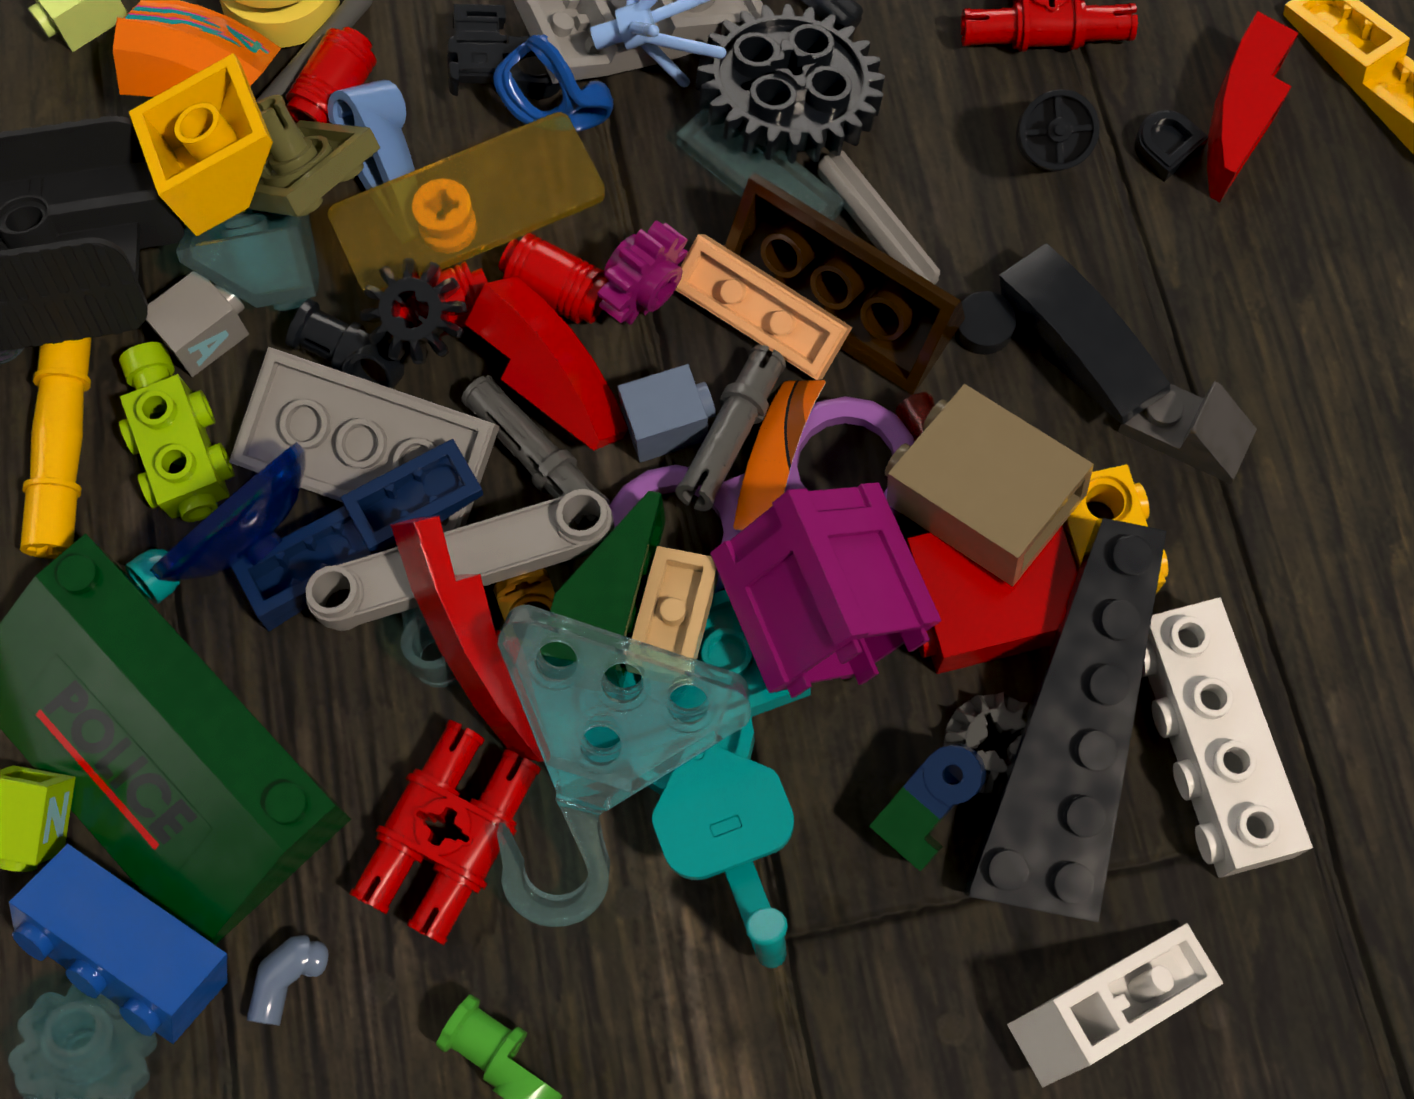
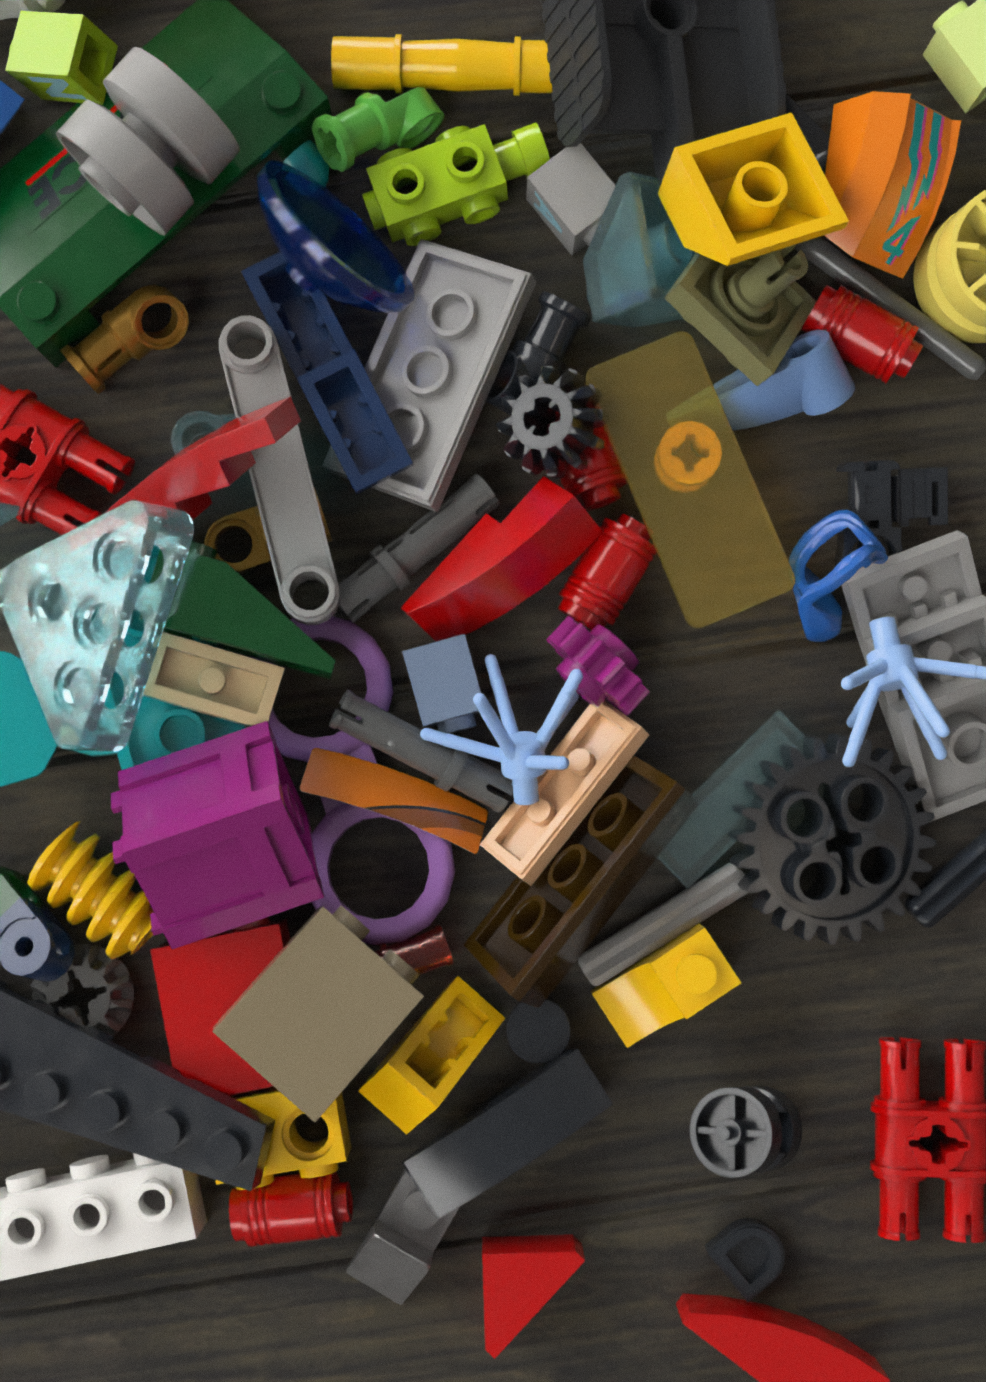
camera: 90 degrees right, 15 degrees up
none -> yellow piece [27,821,154,959]
none -> light grey wheel [56,47,240,236]
none -> pearl gold connector [60,285,189,395]
none -> red head [229,1172,353,1247]
none -> bright green connector [312,87,444,172]
none -> yellow arch [358,976,505,1135]
none -> light blue plant [420,654,583,805]
none -> red slope [482,1234,585,1359]
none -> yellow arch [591,923,741,1048]

